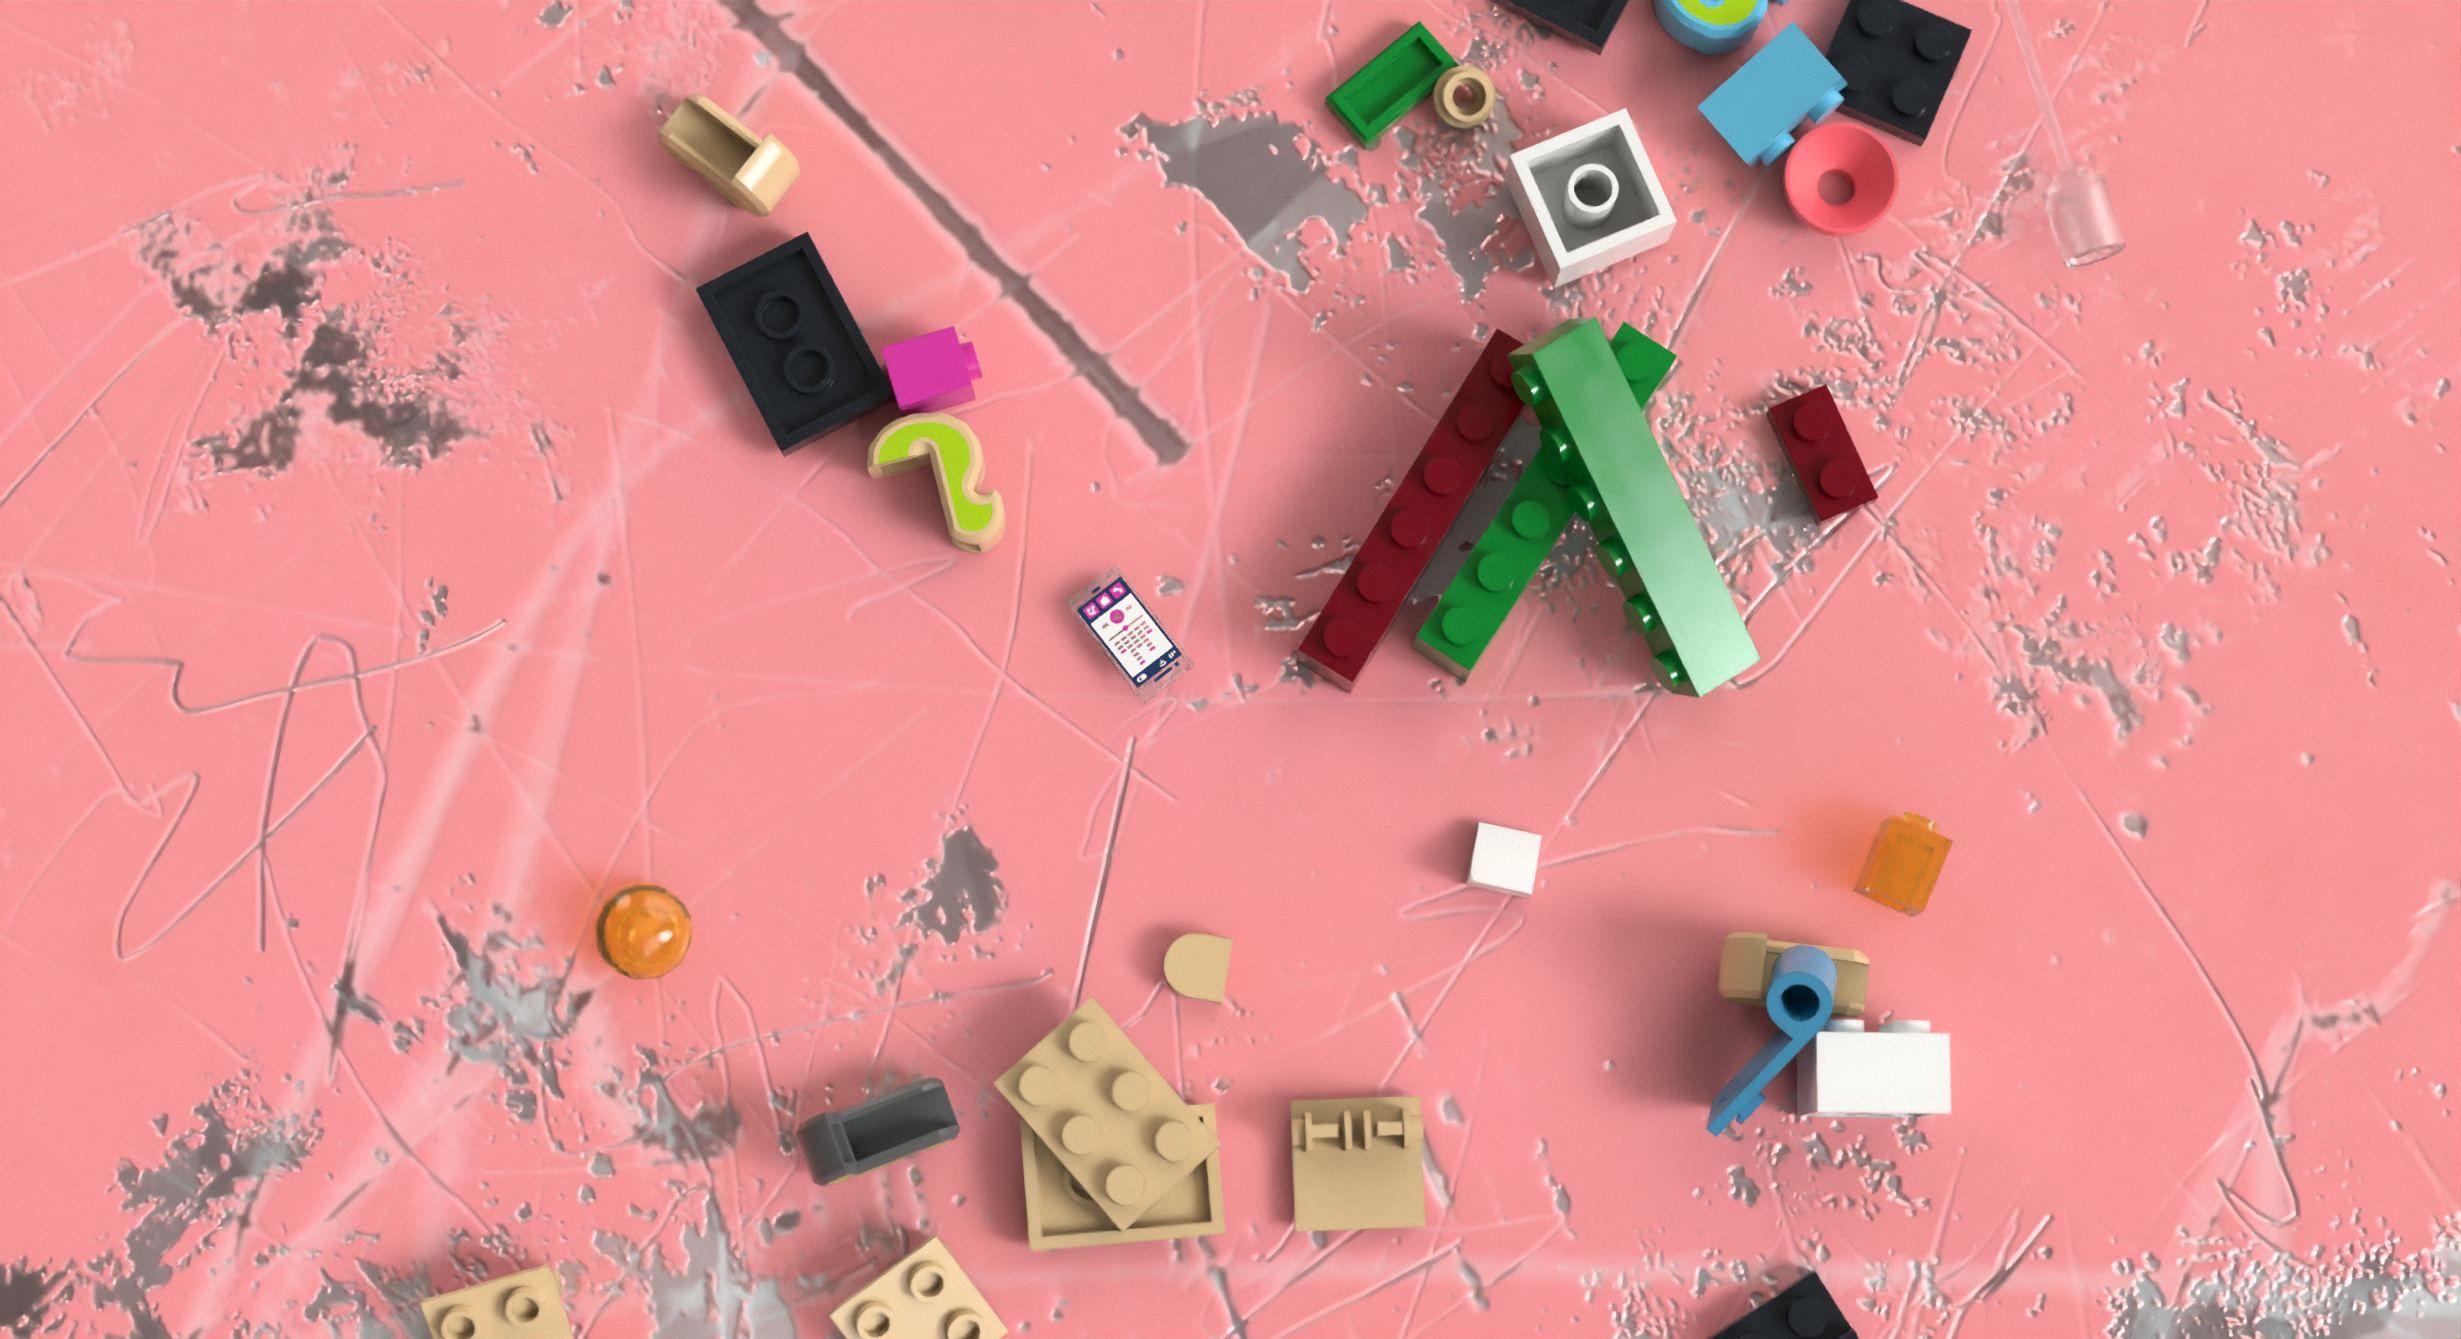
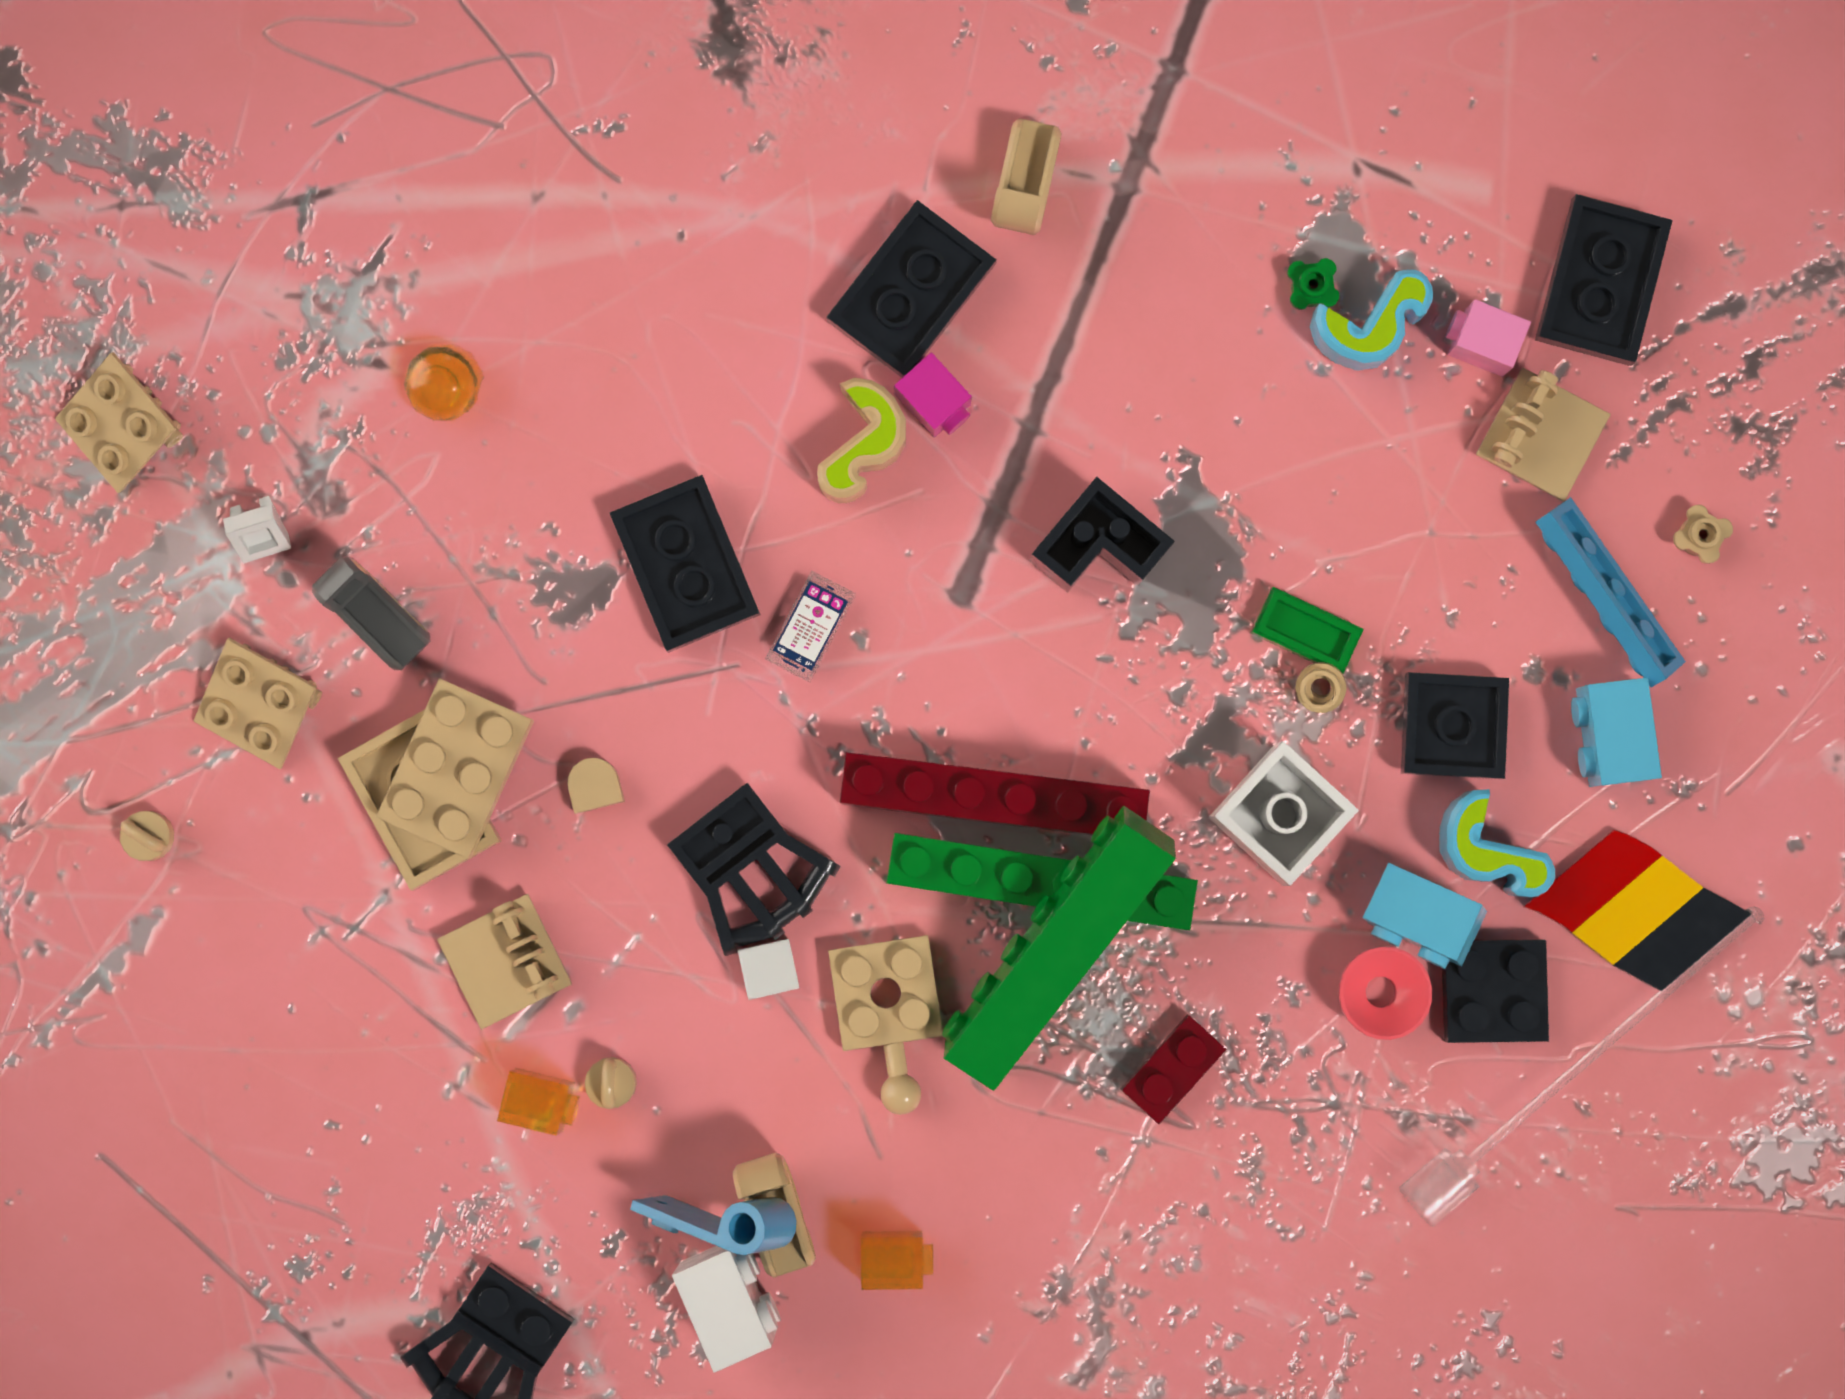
camera: 65 degrees right, 5 degrees up
none -> white tile [223,496,291,564]
none -> clear yellow brick [497,1068,580,1136]
none -> tan tile [585,1057,637,1109]
none -> black plate [610,475,761,653]
none -> black plate [667,783,841,956]
none -> tan plate [828,935,943,1115]
none -> black brick [1029,477,1175,593]

